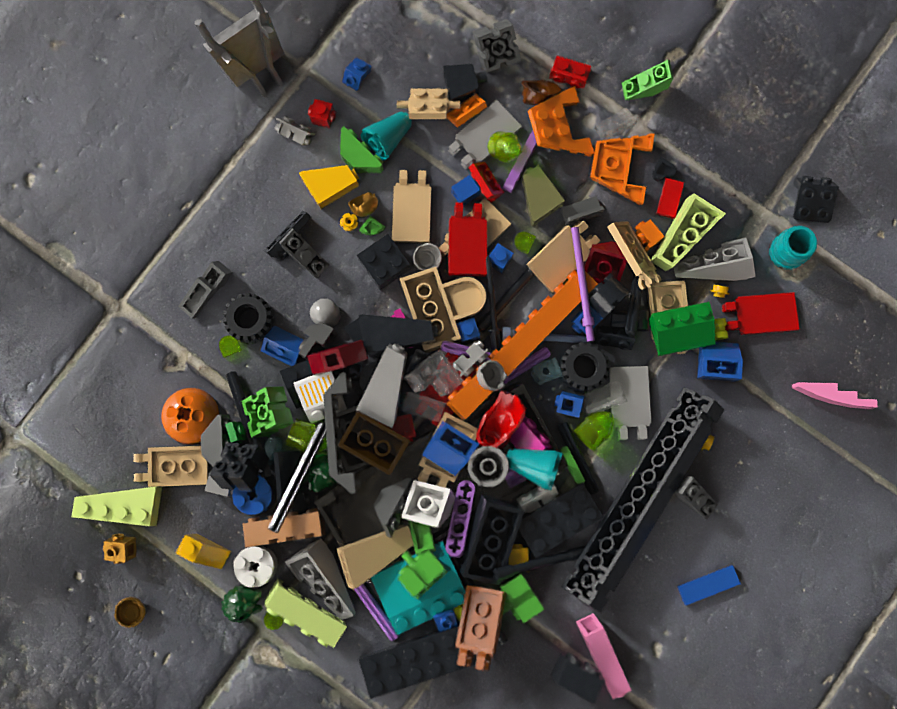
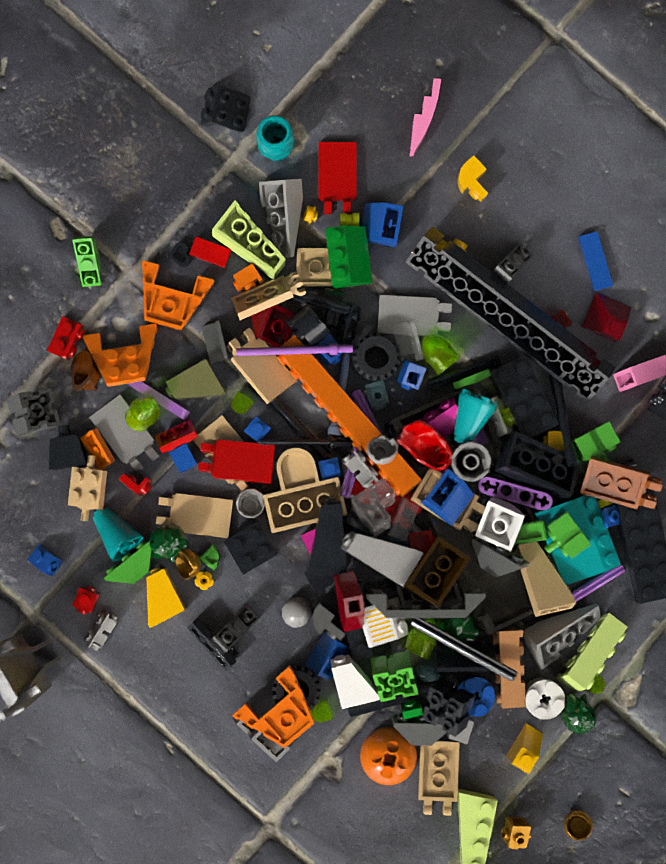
camera: 90 degrees left, 5 degrees up
none -> red bracket [119,473,153,496]
none -> dark green animal [150,524,187,563]
none -> orange wing [232,665,315,748]
none -> white slope [330,655,380,709]
none -> yellow brick [457,155,488,202]
none -> clear neon green tile [499,407,516,427]
none -> clear red plate [551,310,572,328]
none -> dark red slope [581,292,631,342]

